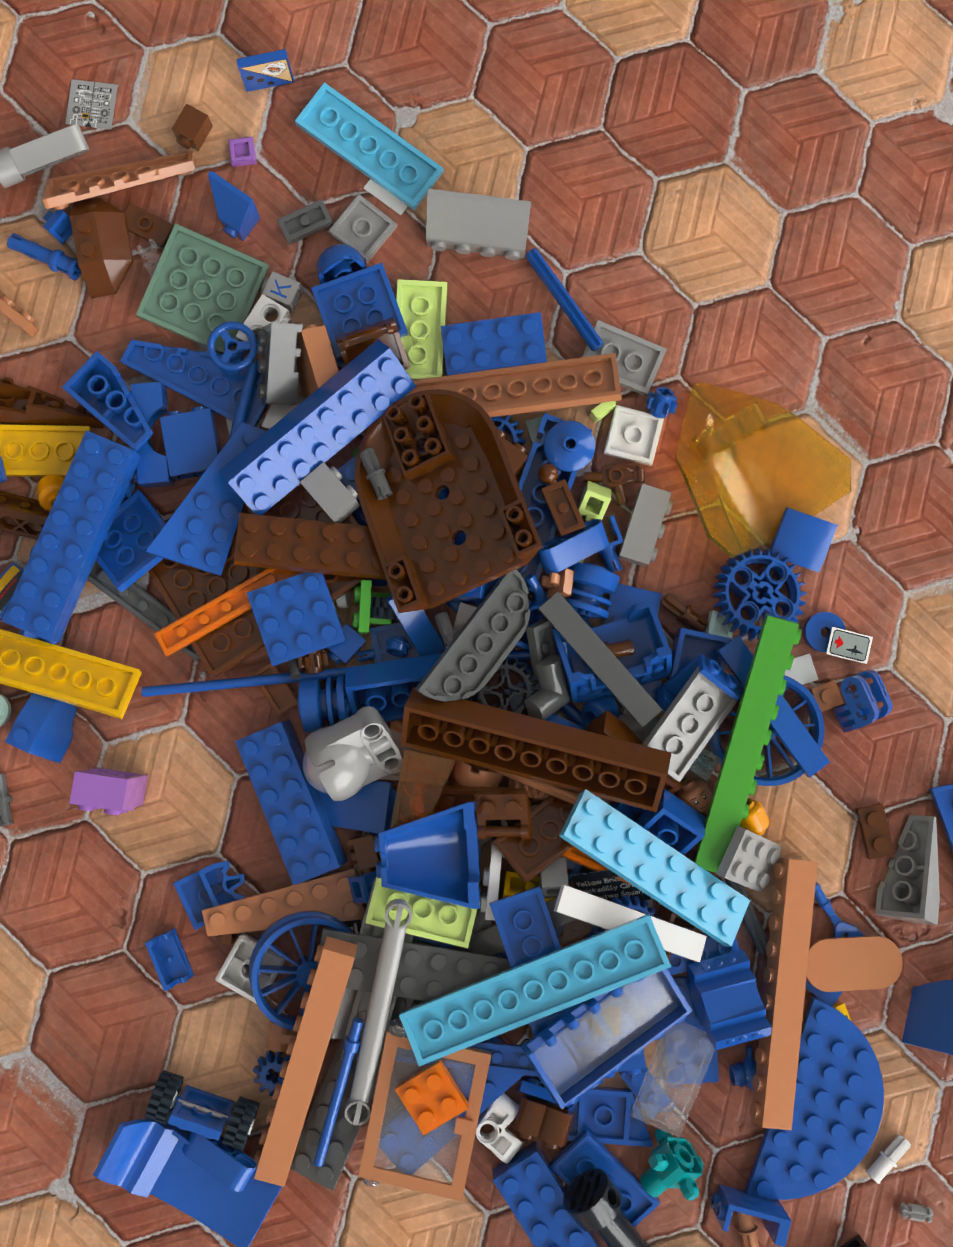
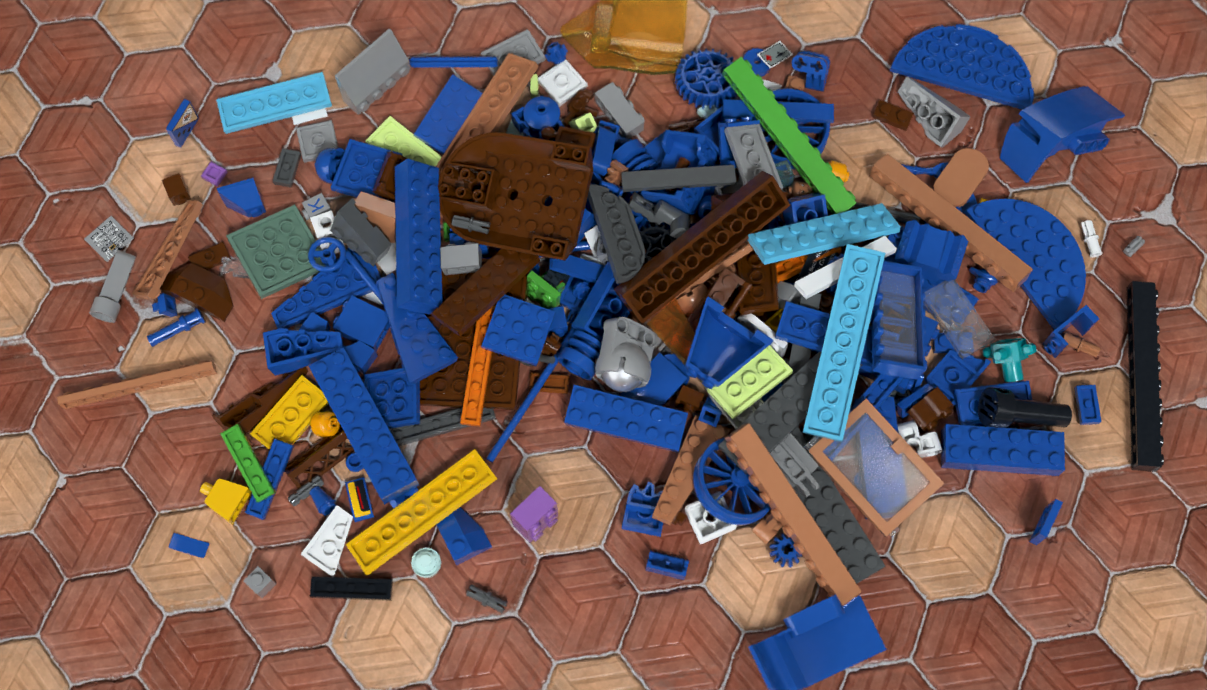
camera: 50 degrees left, 15 degrees down
plate [145,1070,260,1151] -> none
blue bar [313,1018,363,1167] -> none
light grey piece [345,899,412,1125] -> none
orange plate [395,1059,470,1136] -> none
light grey plate [716,826,782,893] -> none
blue slope [770,507,838,573] -> none

